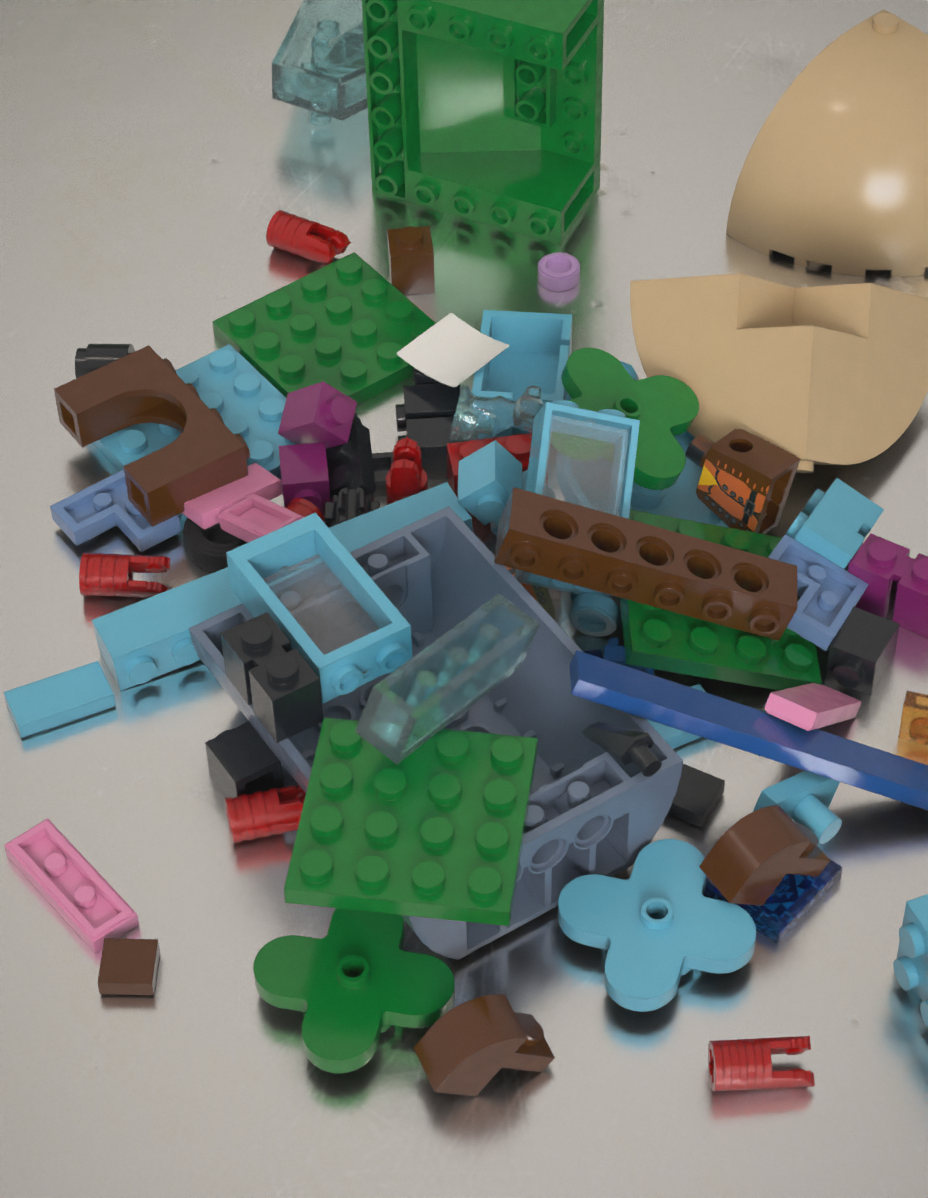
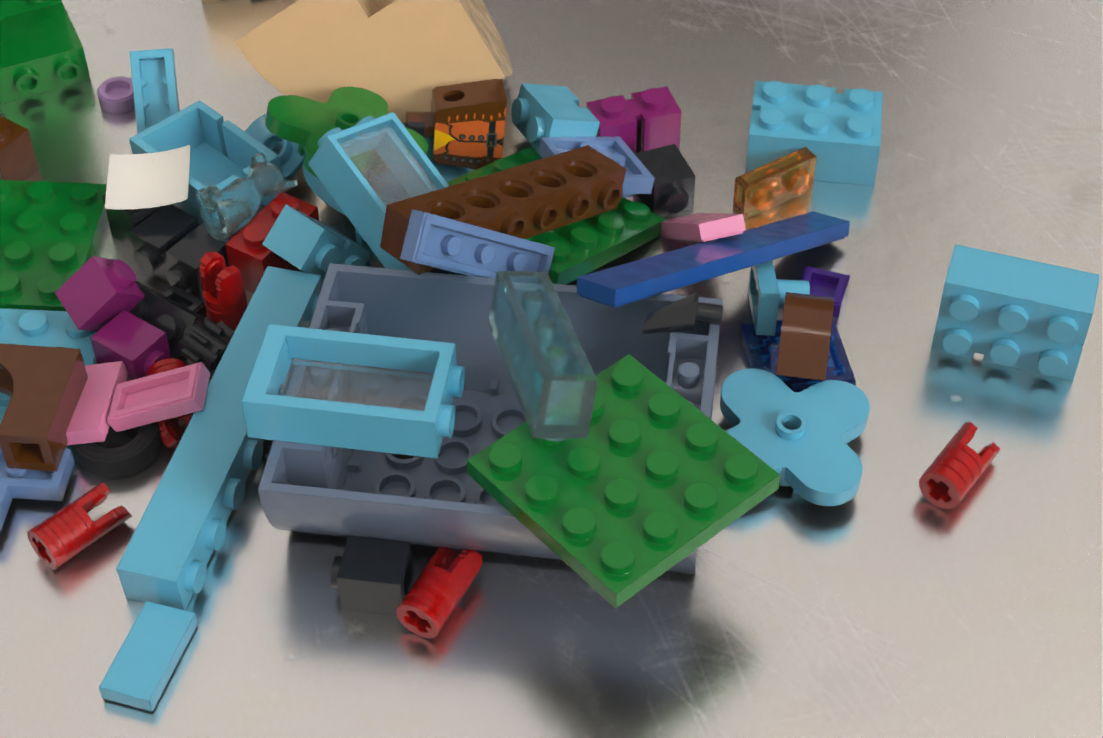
camera: 50 degrees left, 0 degrees up
black piece [221,612,323,743] -> none
green plant [253,908,455,1073] -> none
reddish brown brick [413,994,555,1096] -> none
none -> medium azure tile [129,48,180,134]
none -> medium blue tile [400,209,555,283]
none -> dark purple tile [801,266,850,318]

